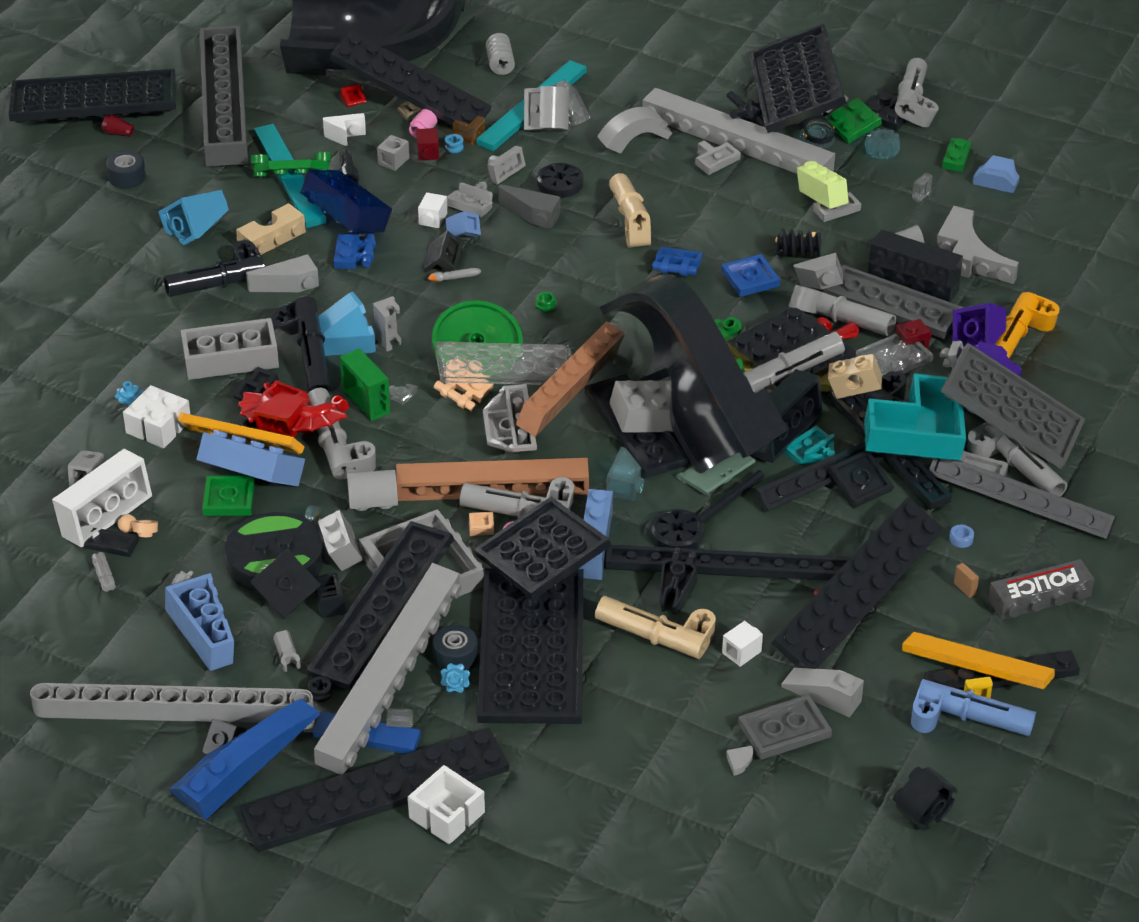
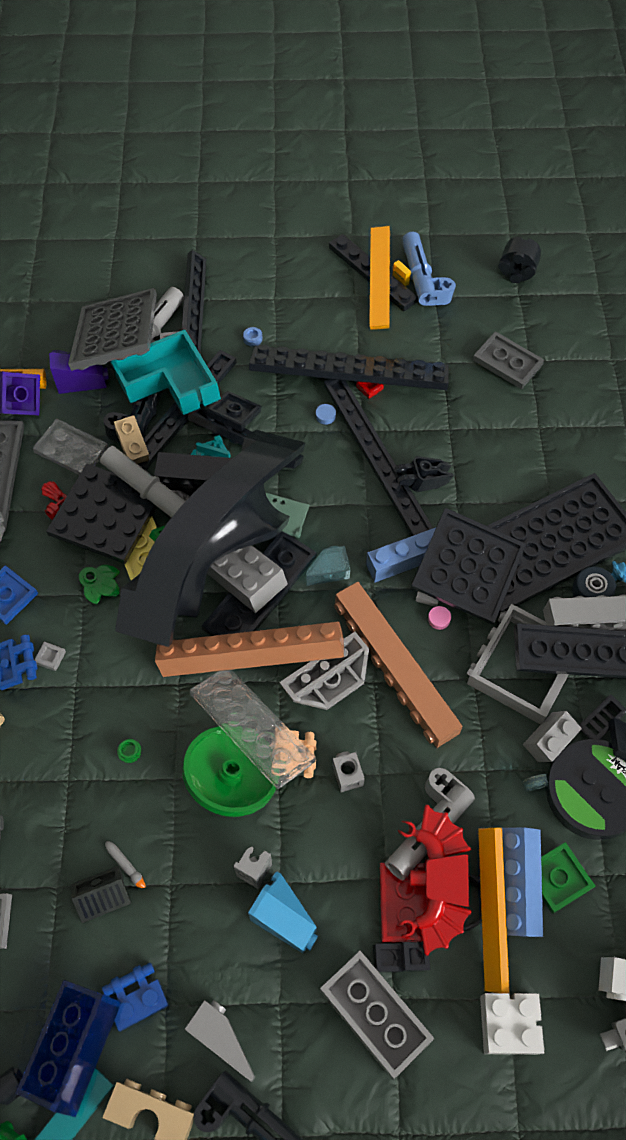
camera: 120 degrees left, 20 degrees up
dark azure plant [115,381,143,405] -> none
black piece [272,296,331,393] -> none
green window [340,348,390,422] -> none
light grey brick [347,470,398,511] -> none
clear tile [389,384,417,405] -> none
white brick [418,192,447,228] -> none
medium blue panel [446,211,481,237] -> none
light grey piece [460,477,574,519] -> none
light nougat tile [469,512,494,536] -> none
tan piece [595,596,716,659] -> none
black wheel [651,509,704,549] -> none
black bar [698,470,764,523] -> none
white brick [722,621,763,667] -> none
light grey tile [726,746,753,776] -> none
light grey slope [781,668,864,718] -> none
light grey piece [789,285,896,336] -> none
dark red bracket [895,319,932,350] -> none
light grey tile [940,341,964,368] -> none
medium nougat tile [954,563,979,598] -> none
flat silver brick [988,559,1094,620] -> none
none -> medium blue tile [316,404,336,425]
none -> light grey brick [332,752,365,792]

